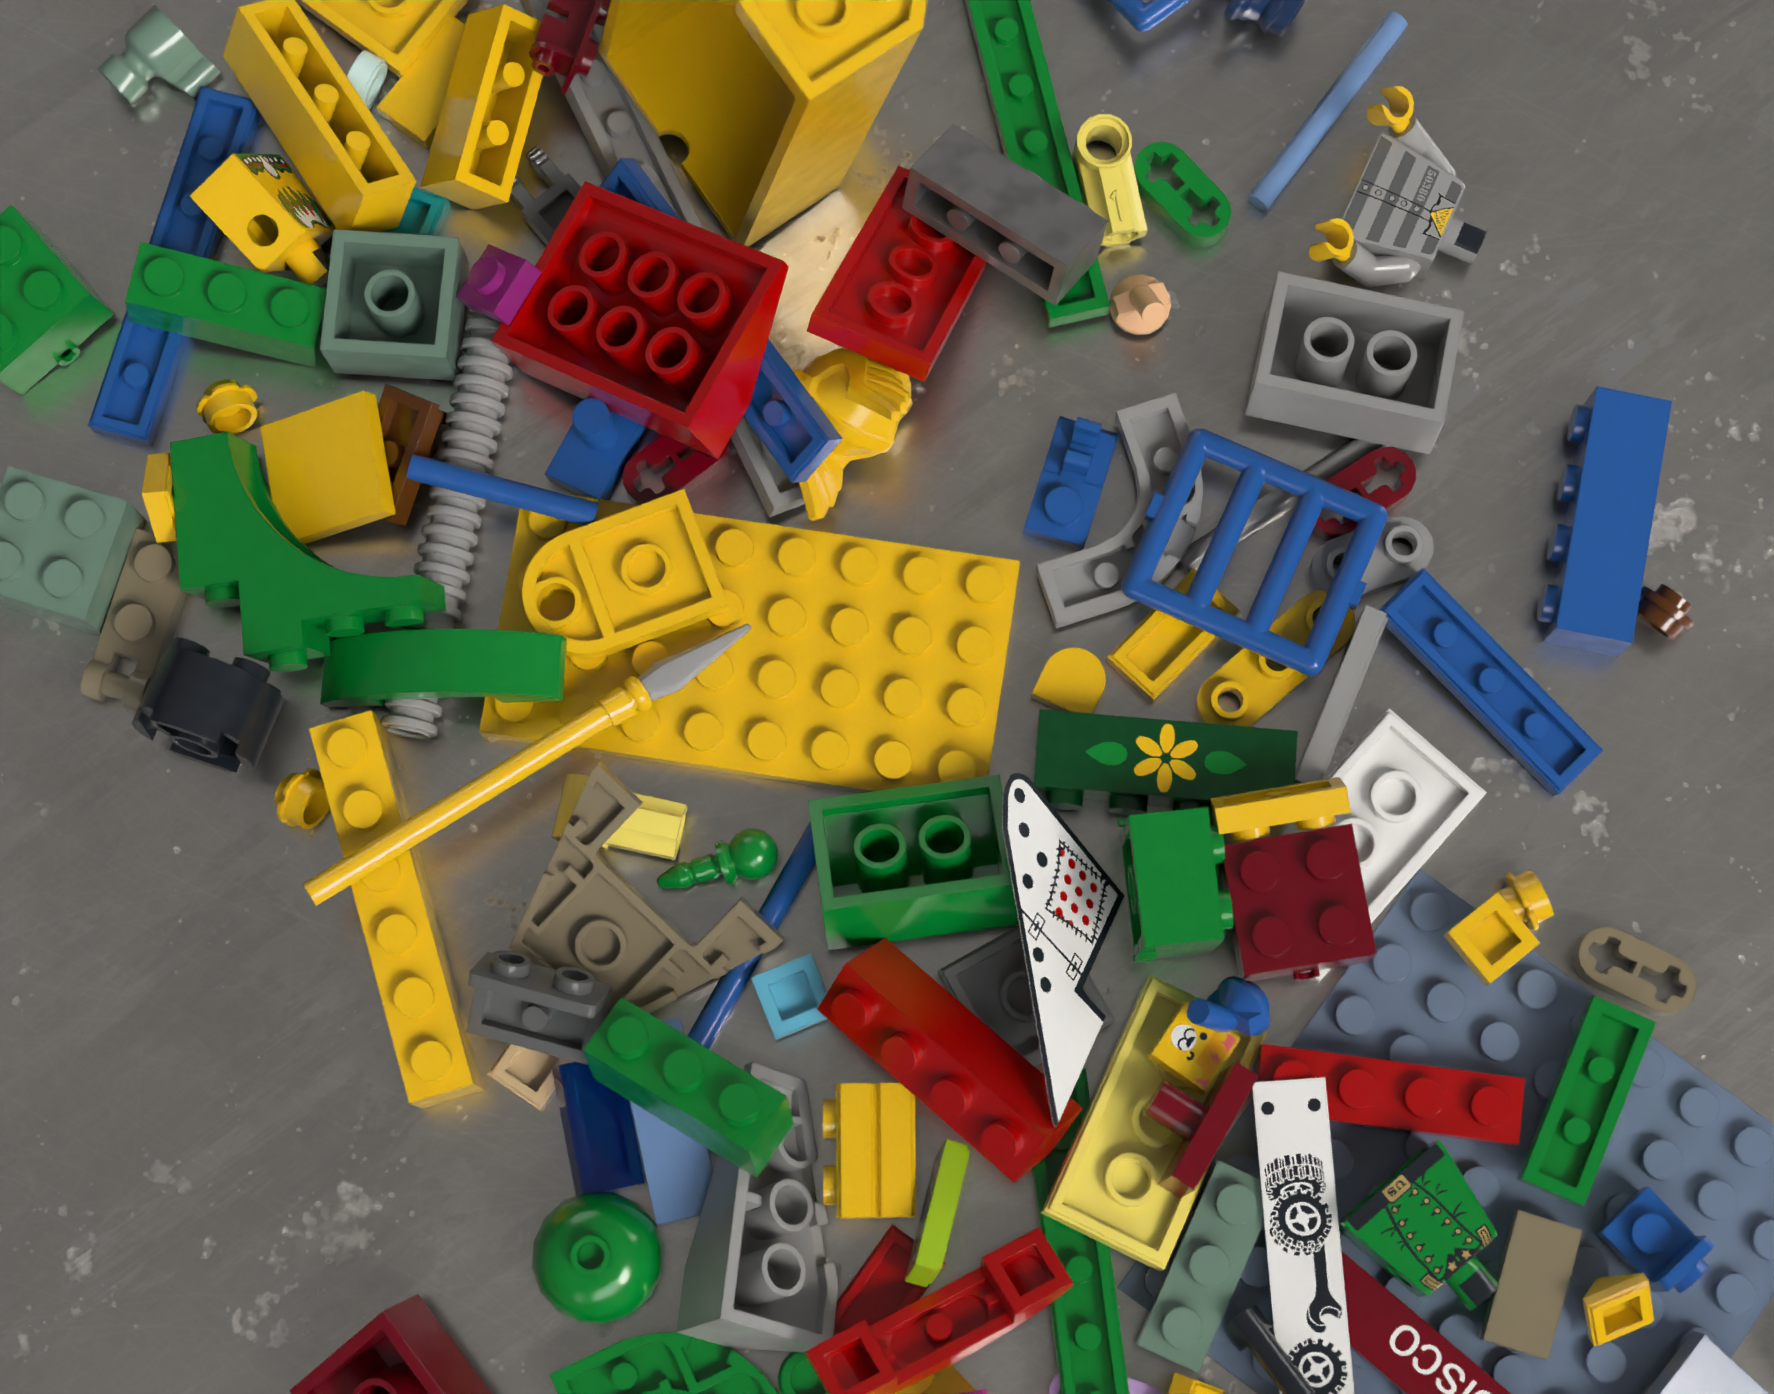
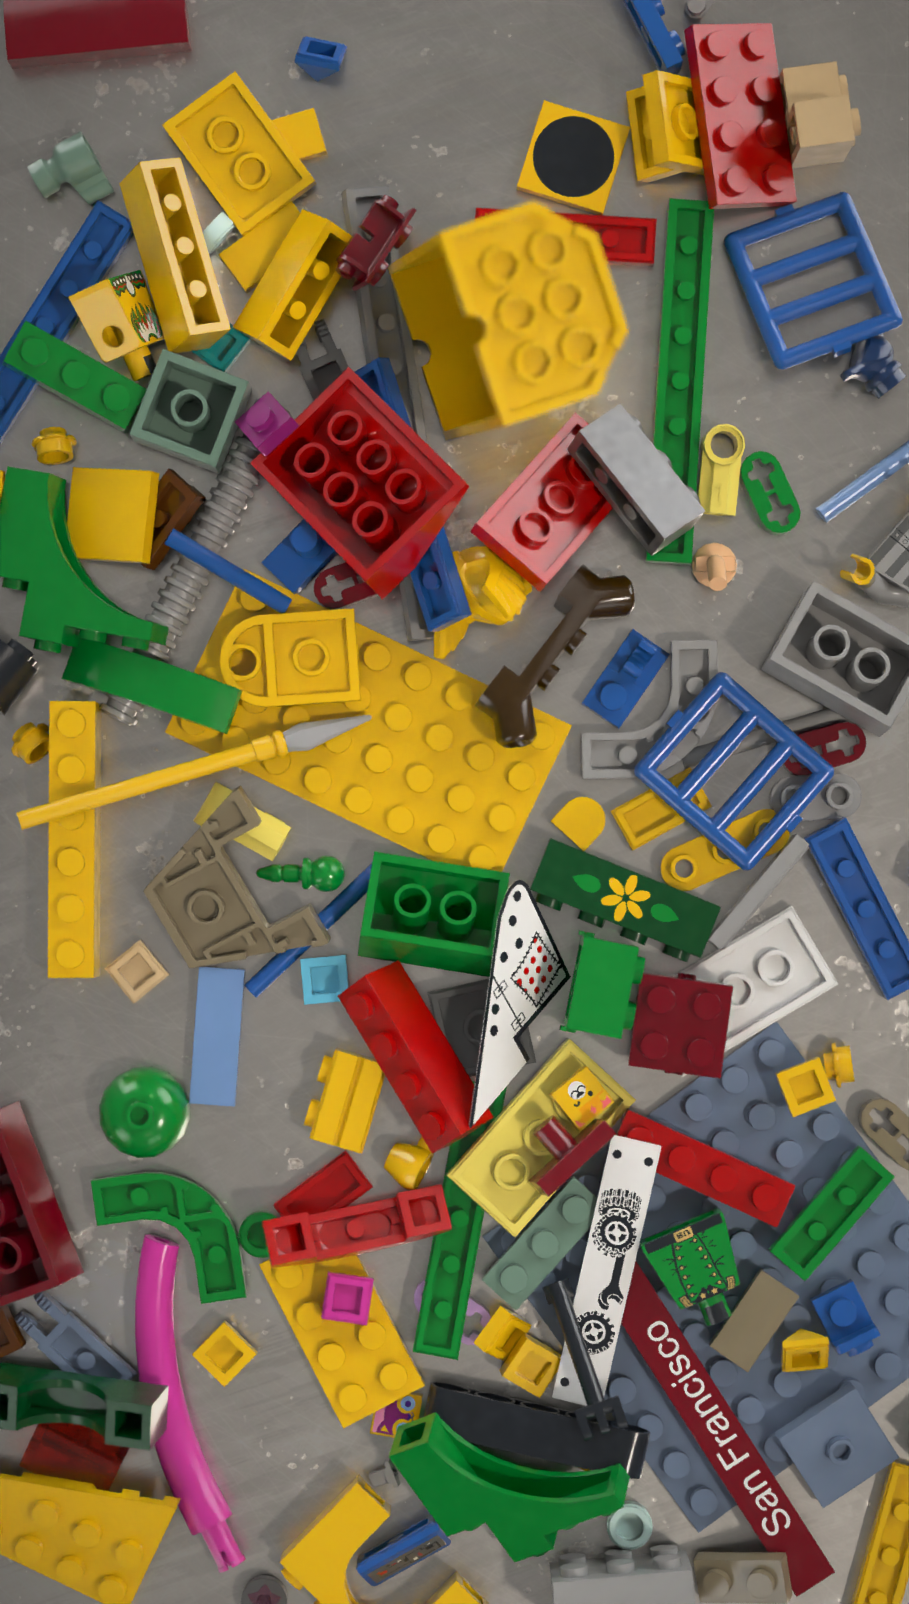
camera: 15 degrees right, 10 degrees up
dark grey bracket [467,950,613,1065] -> none
clear blue tile [552,1062,645,1196] -> none
green brick [583,997,794,1178] -> none
light grey wedge [676,1062,838,1352] -> none
lime tile [905,1139,971,1288] -> none
blue plate [1187,976,1270,1036] -> none
yellow plate [1210,777,1351,841] -> none
none -> yellow bar [384,1136,434,1191]
none -> dark brown plate [475,565,635,748]

